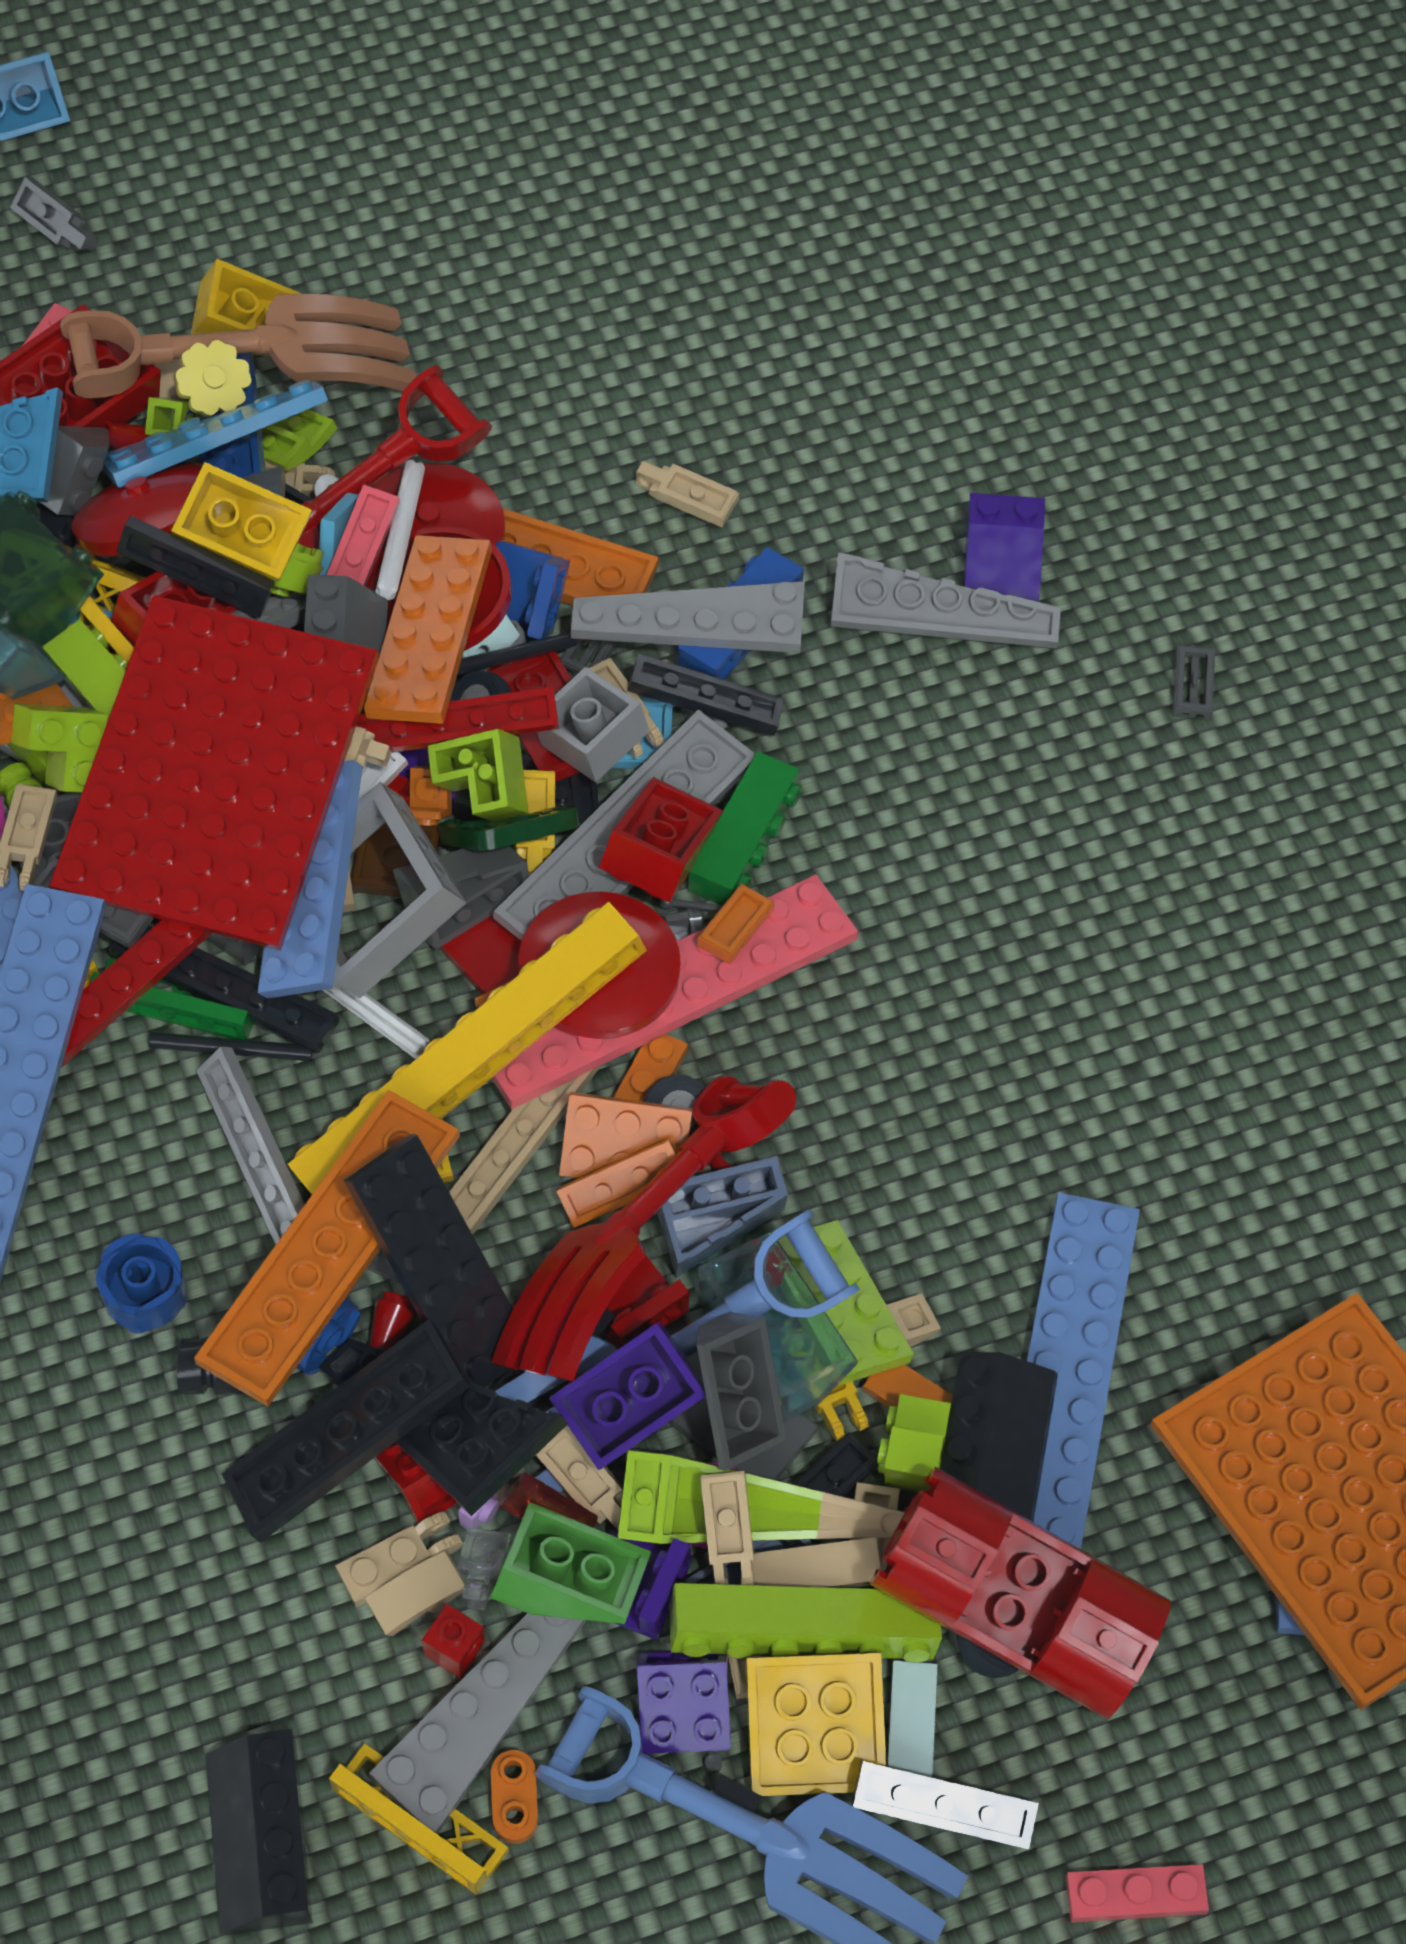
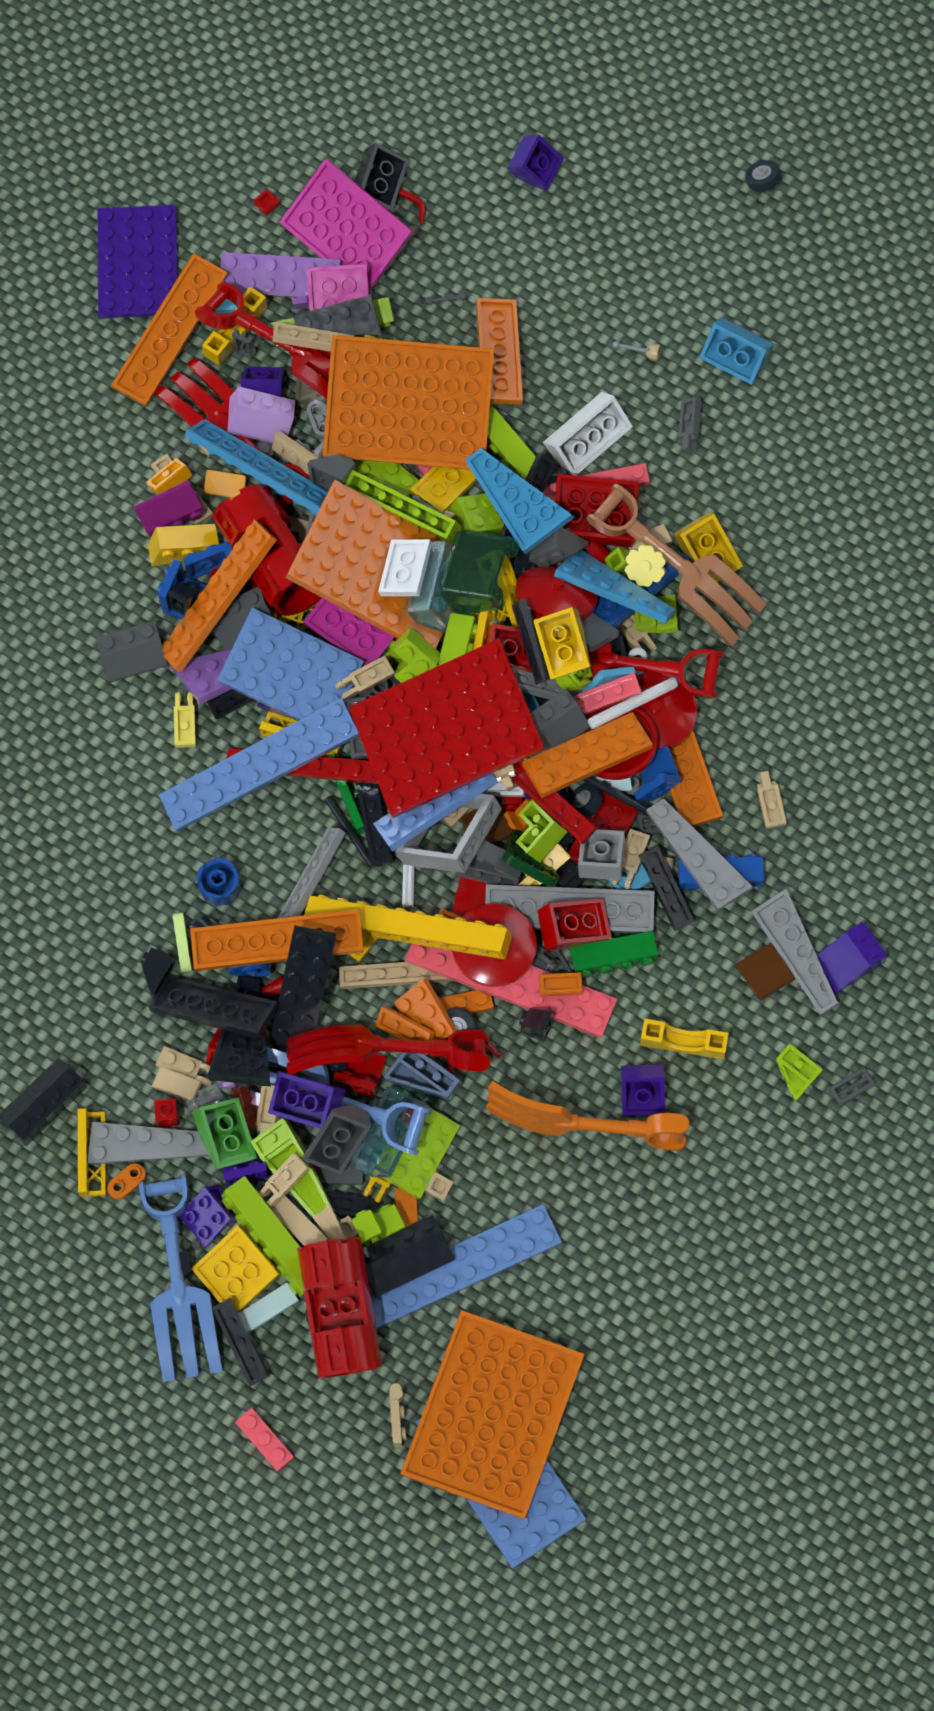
camera: 60 degrees right, 10 degrees up
none -> black slope [141,947,176,998]
none -> yellowish green beam [173,913,192,972]
none -> tan hinge [389,1383,406,1448]
none -> orange piece [486,1081,690,1151]
none -> black slope [519,1008,553,1043]
none -> dark purple slope [621,1064,665,1116]
none -> yellow arch [640,1019,729,1060]
none -> reddish brown slope [735,943,795,1001]
none -> lime wing [776,1043,823,1102]

